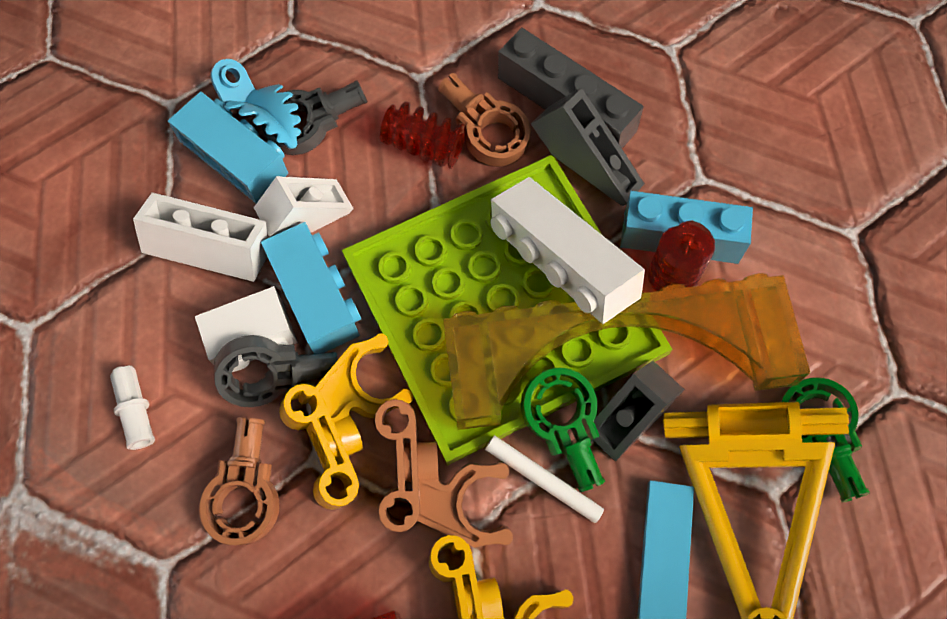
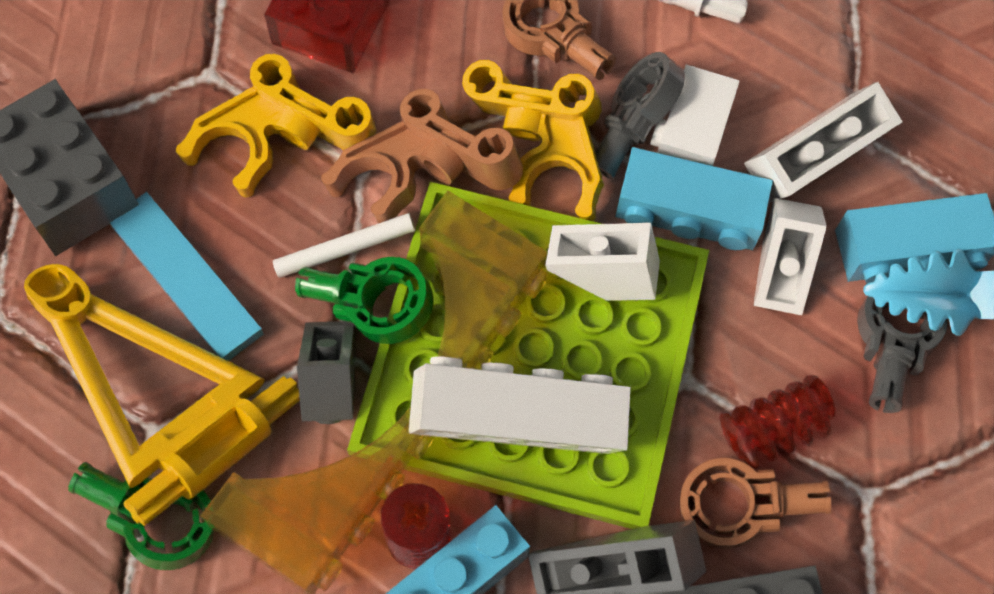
camera: 125 degrees right, 0 degrees up
none -> white slope [546,223,660,301]

